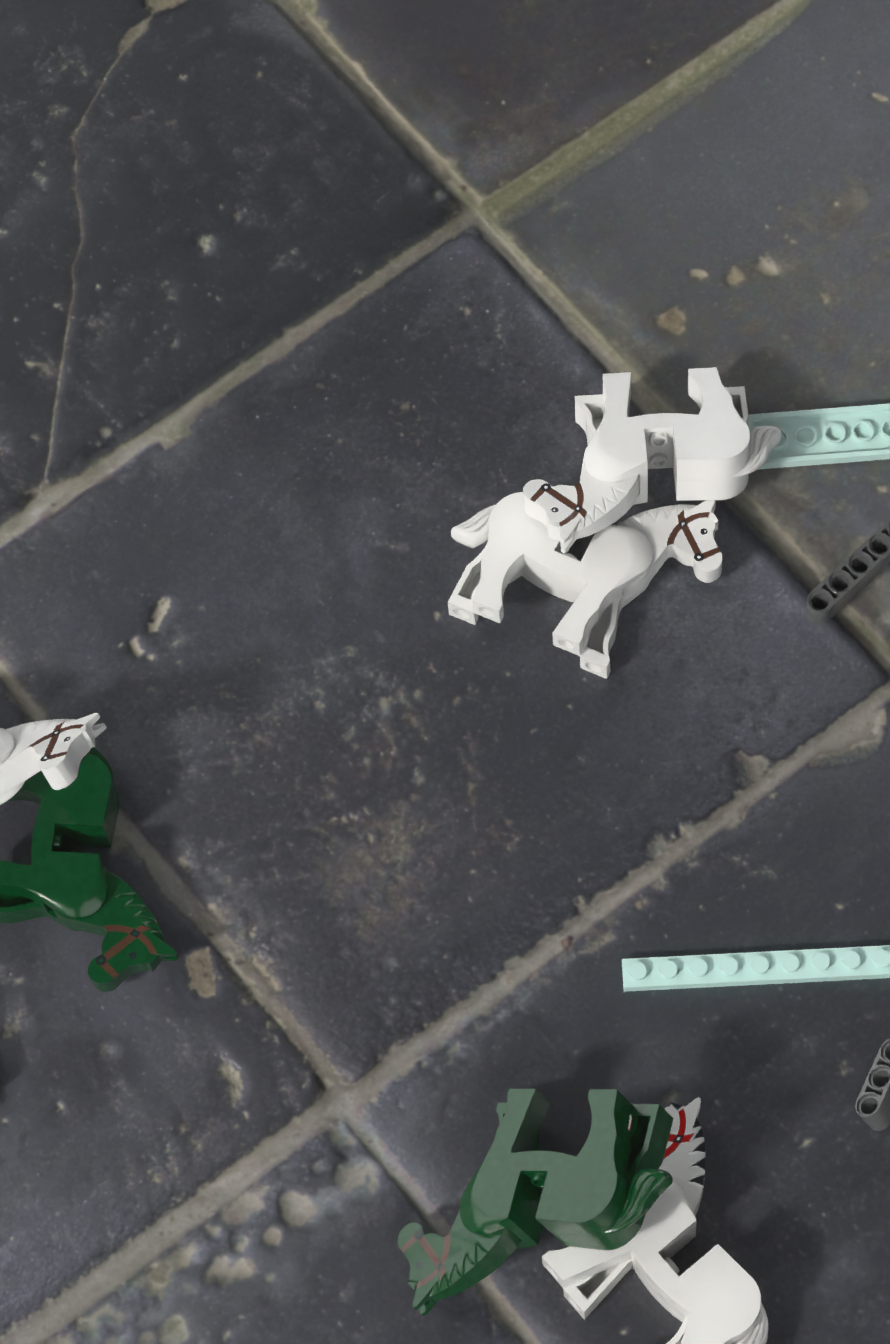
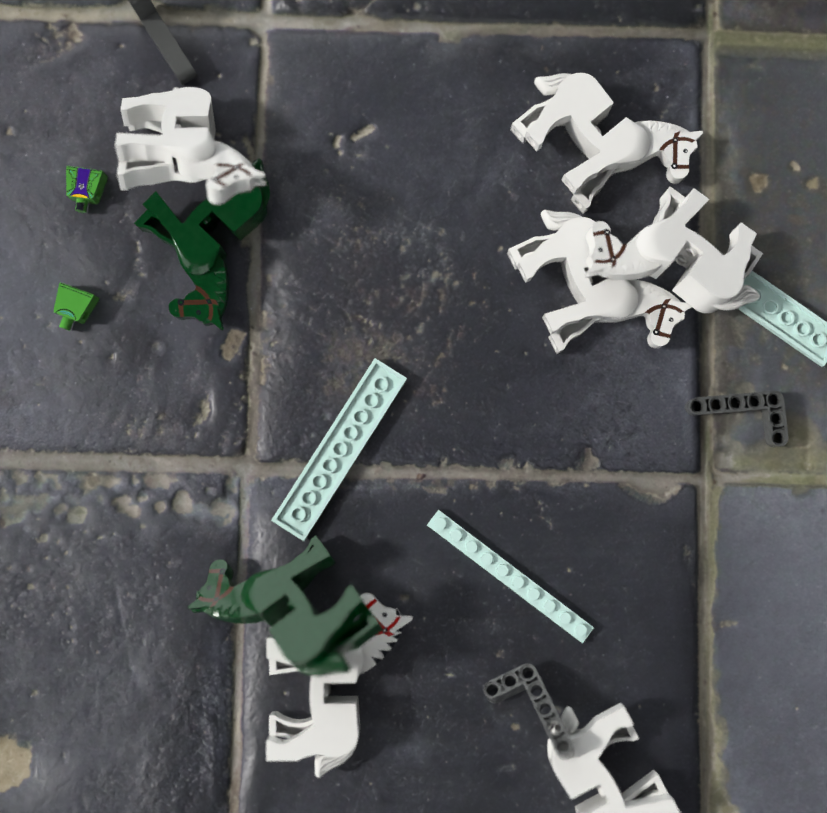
camera: 35 degrees right, 20 degrees up
none -> light aqua plate [271,358,407,541]
none -> white animal [511,73,703,214]

